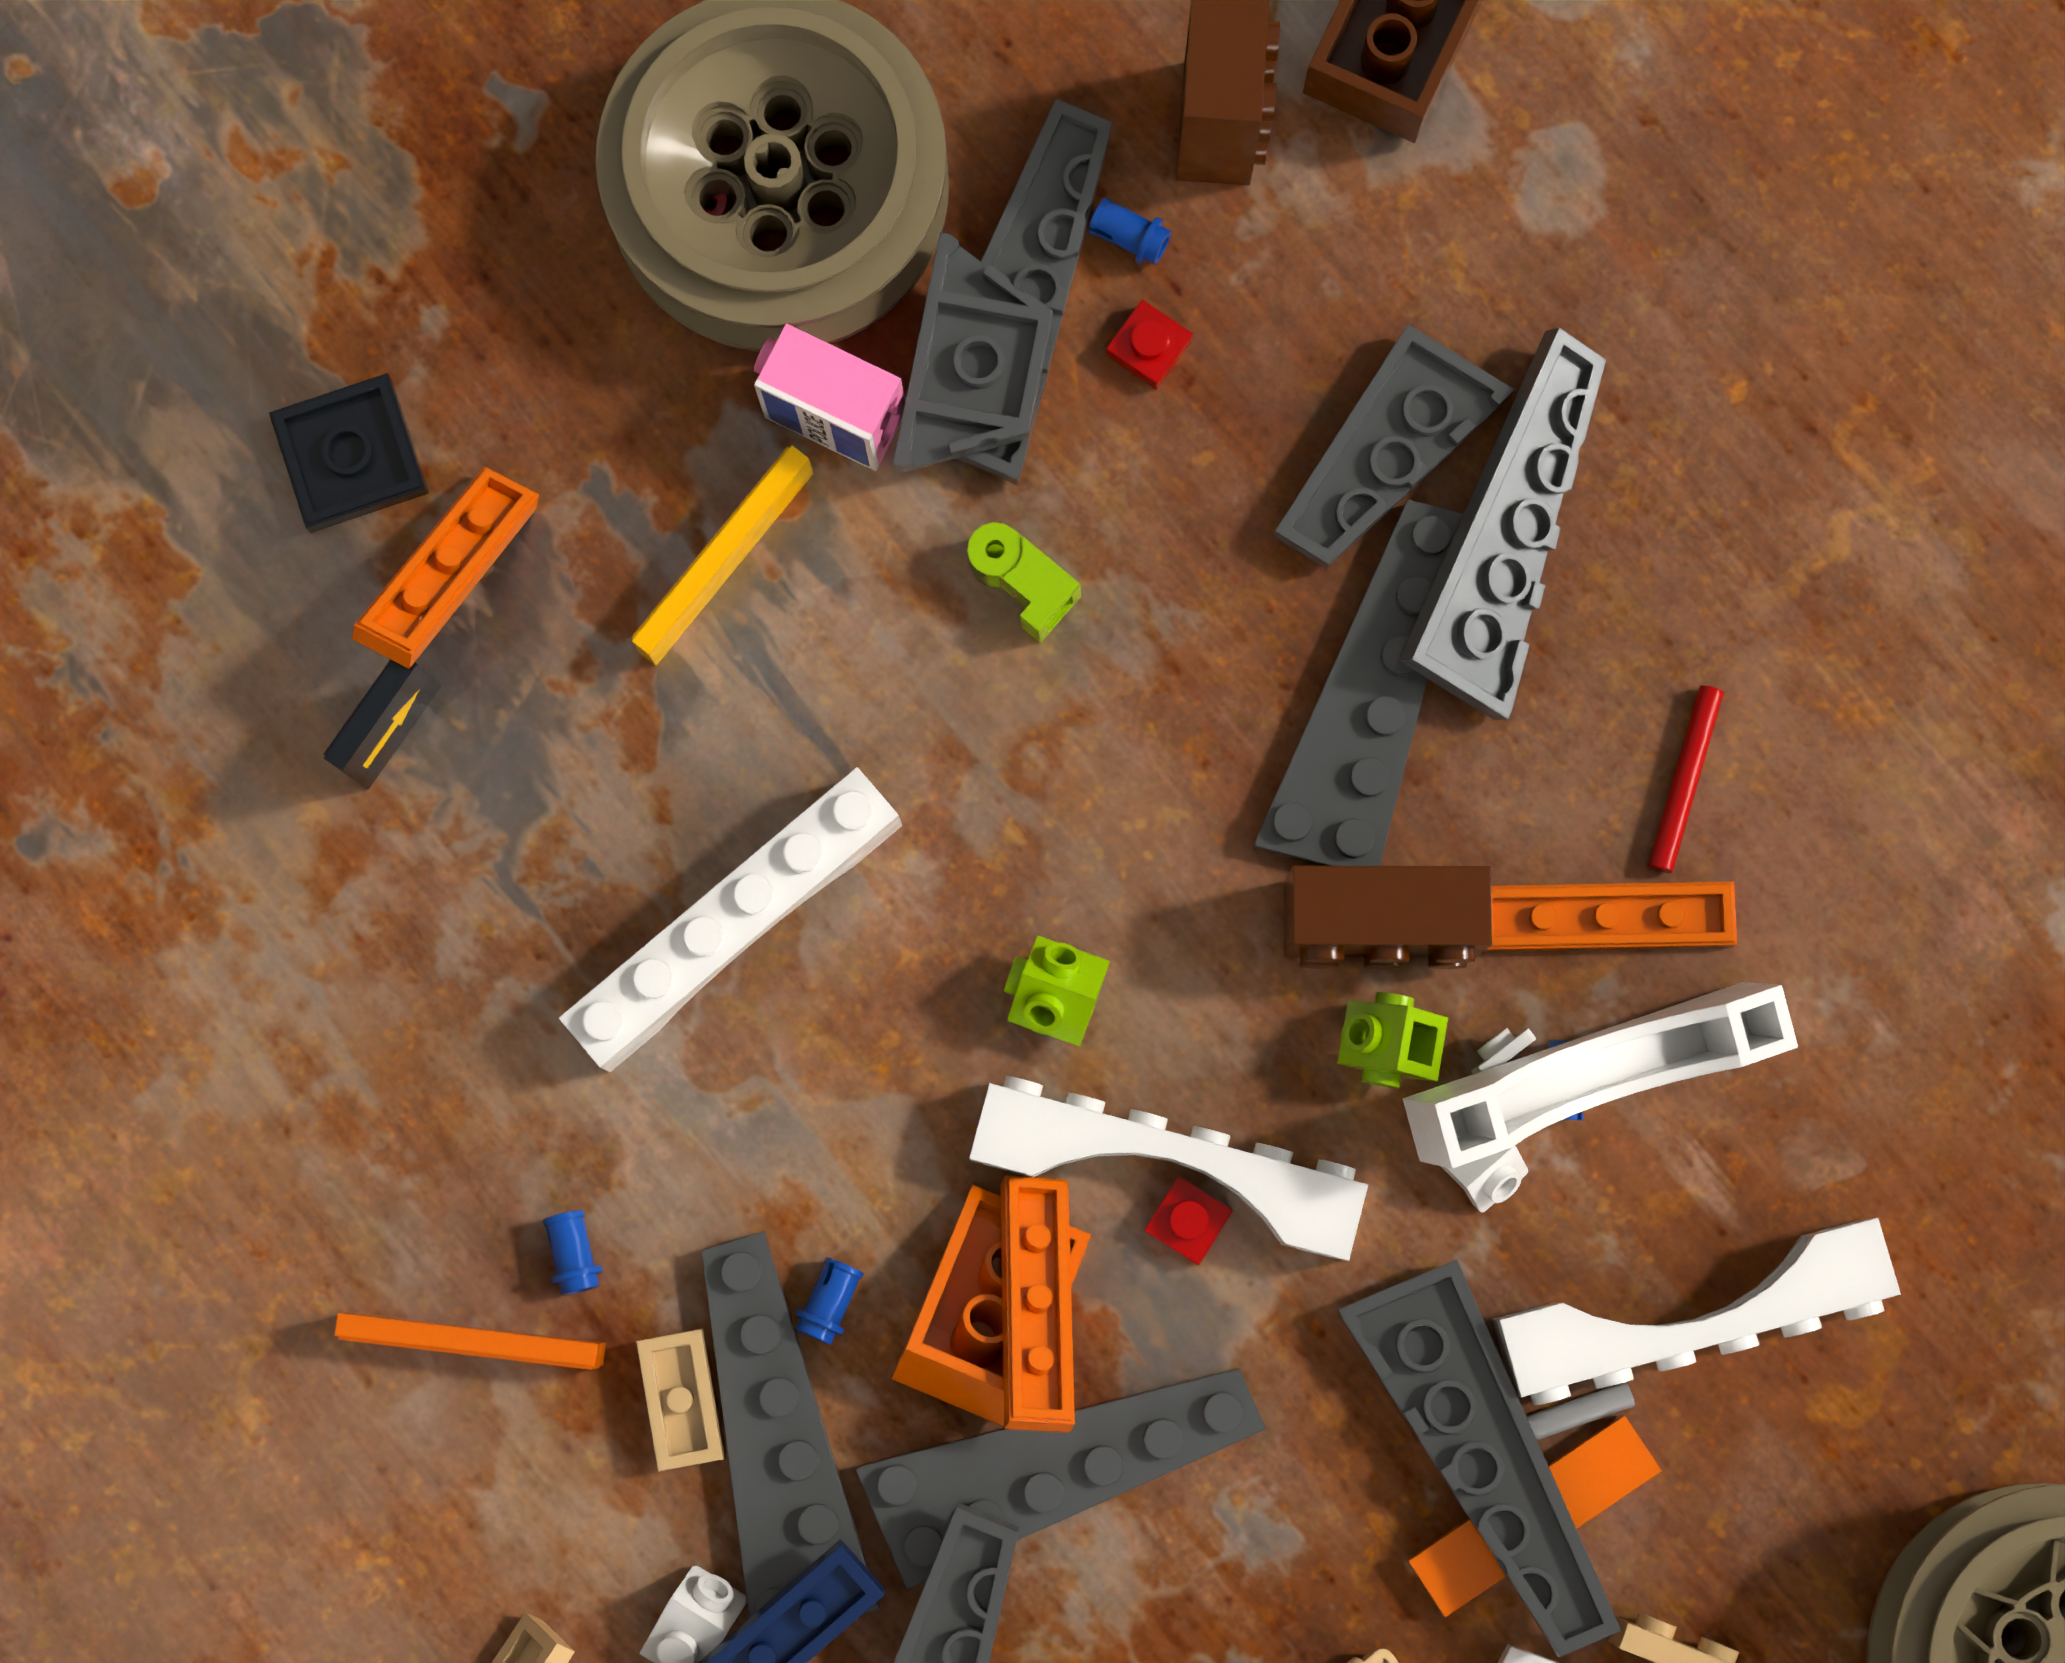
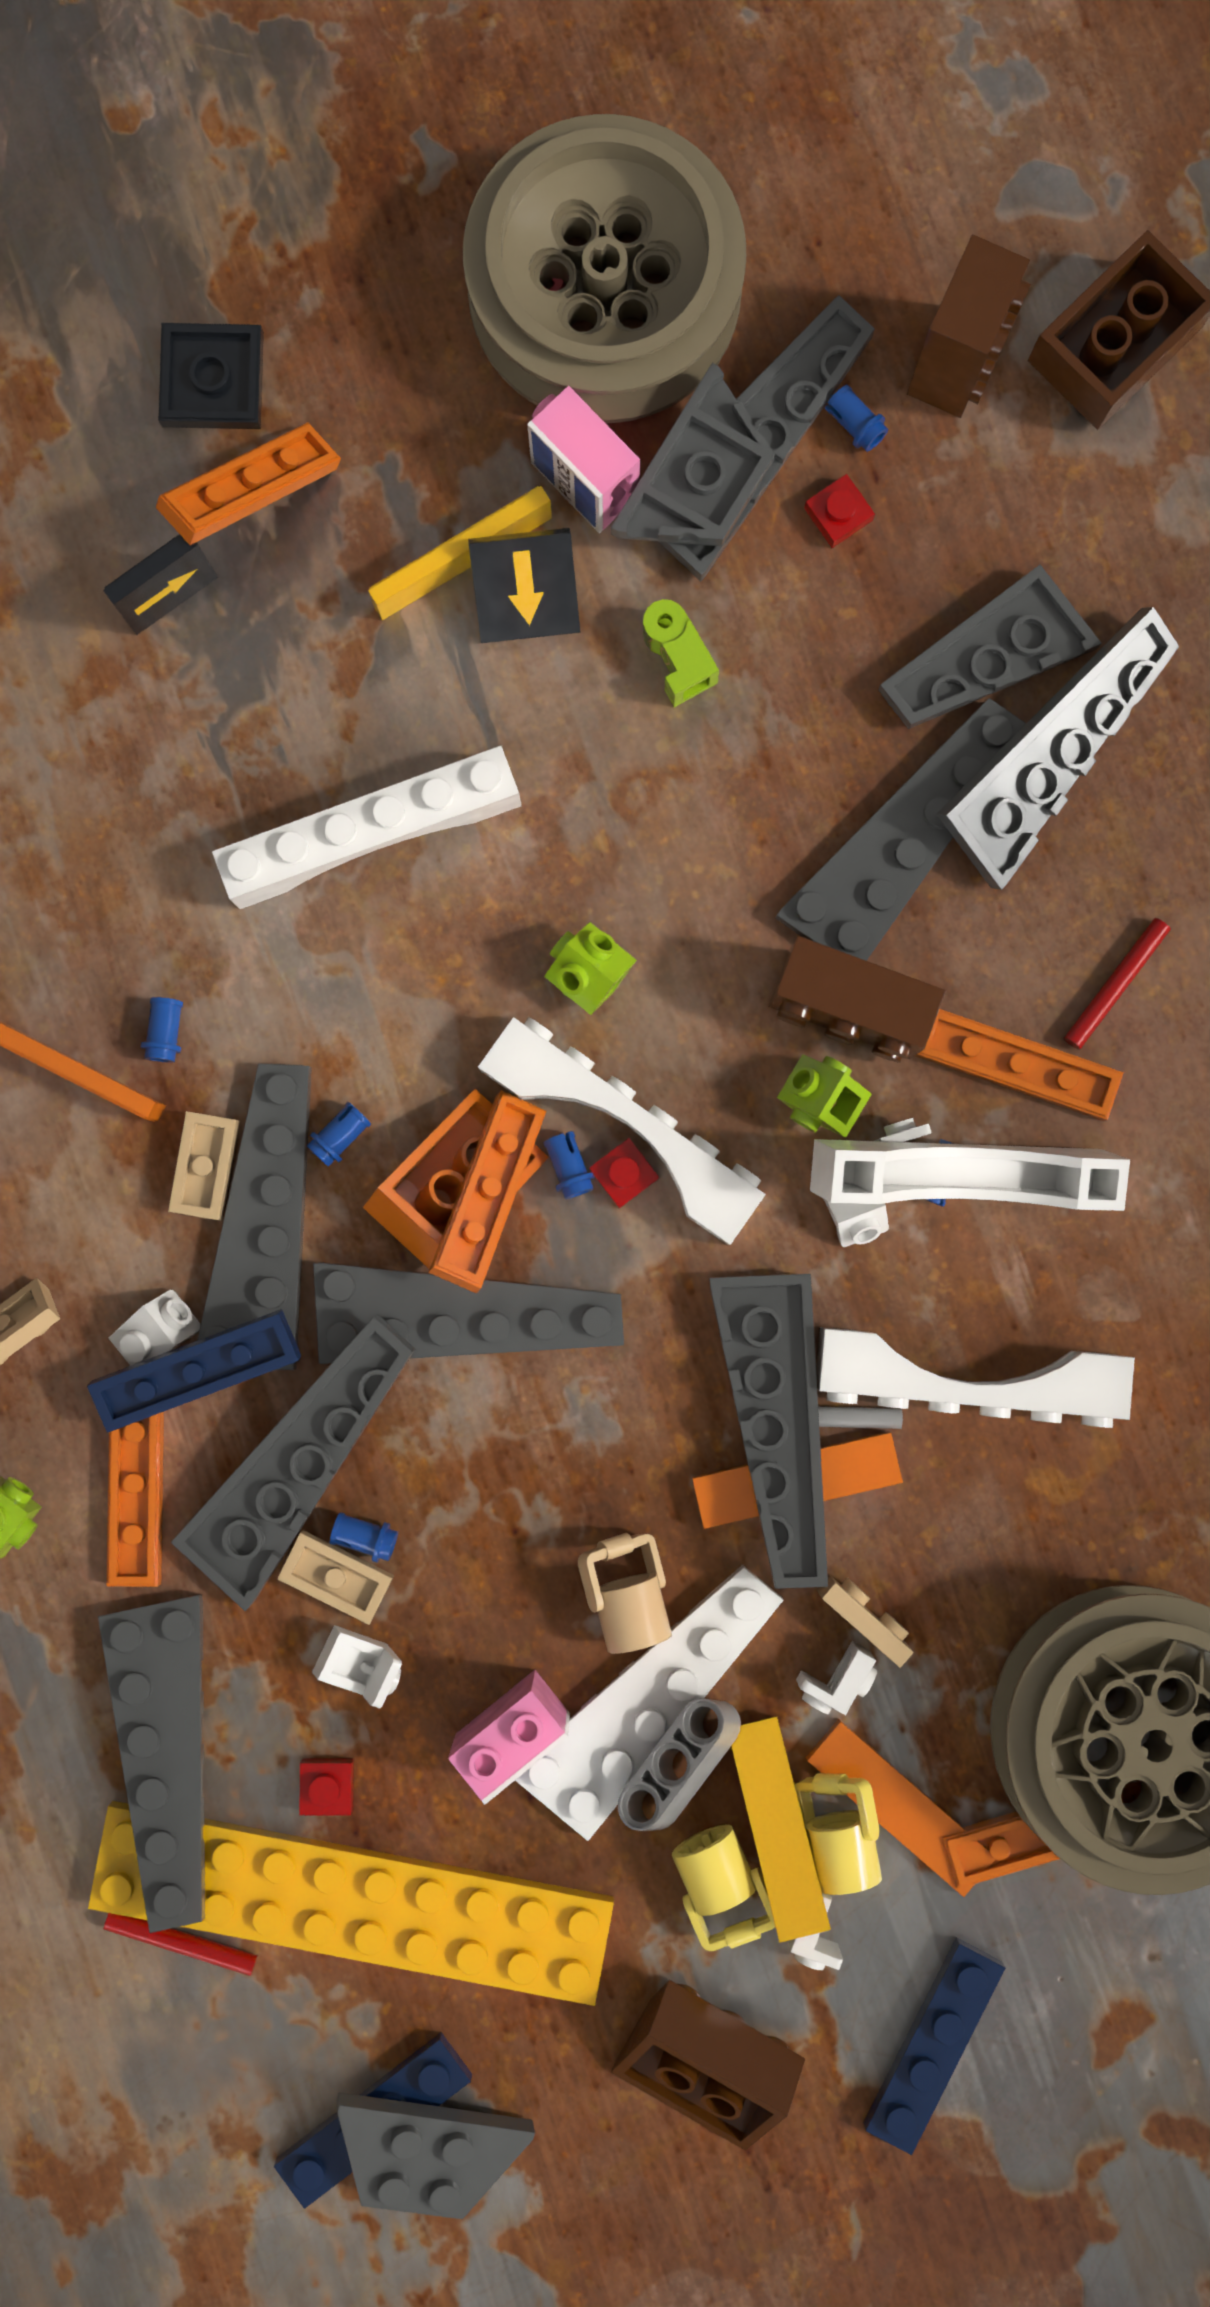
camera: 20 degrees right, 5 degrees up
none -> black tile [468,528,581,643]
none -> blue pin [543,1131,595,1199]

